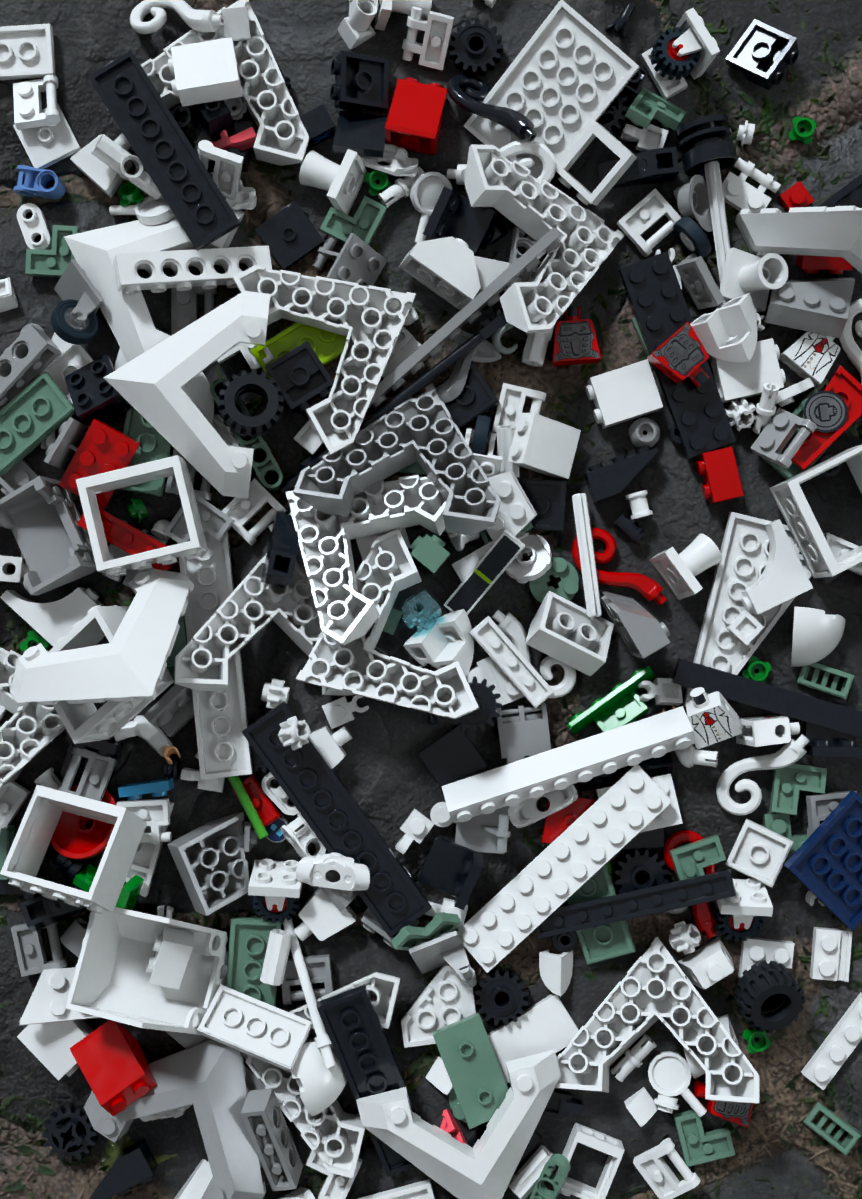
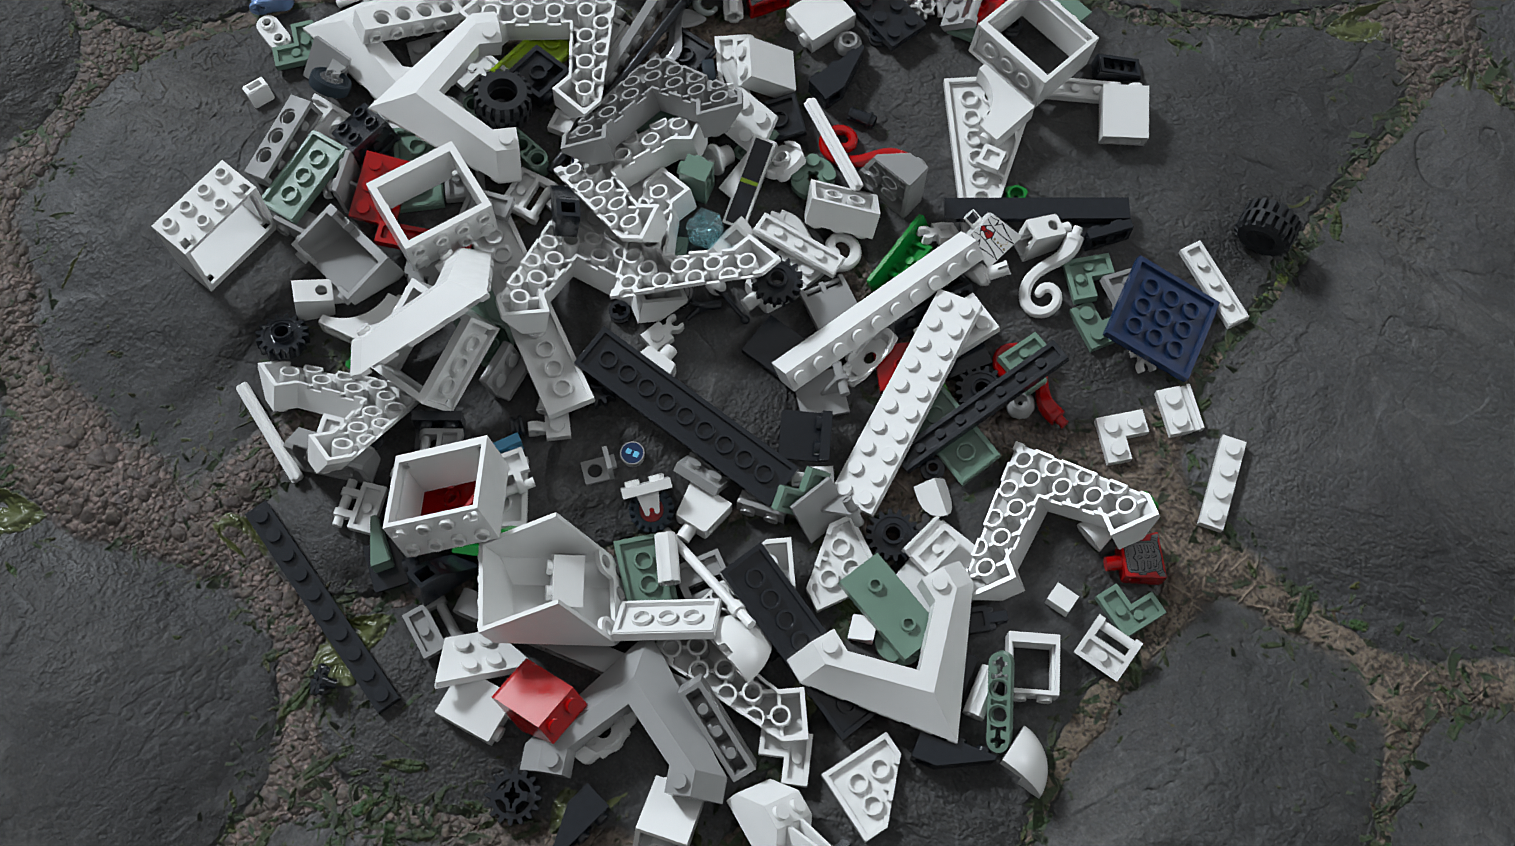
camera: 20 degrees left, 20 degrees down
white arm [114,715,181,764] -> none
green plate [127,497,148,523] -> none
light grey wedge [167,812,249,916] -> none
bright green bar [227,776,269,840] -> none
red plate [232,775,281,828] -> none
white gear [261,678,290,709] -> none
white plate [262,772,299,815] -> none
white gear [278,716,311,750] -> none
white piece [280,812,326,858] -> none
white piece [296,852,370,891] -> none
white plate [395,808,434,854] -> none
white plate [430,802,453,827] -> none
white pin [611,1034,657,1082] -> none
white bush [625,490,653,520] -> none
white piece [648,1051,707,1117] -> none
white plant [650,534,722,600] -> none
white plate [654,1093,679,1113] -> none
white gear [669,921,701,955] -> none
white torso [678,937,734,990] -> none
red brick [696,447,744,504] -> none
white plate [715,878,773,941] -> none
white tile [725,819,794,887] -> none
black tyre [733,961,805,1033] -> none
white brick [791,606,845,667] -> none
sand green slope [797,663,854,700] -> none
sand green slope [803,1102,861,1156] -> none
none -> white plate [901,515,963,576]

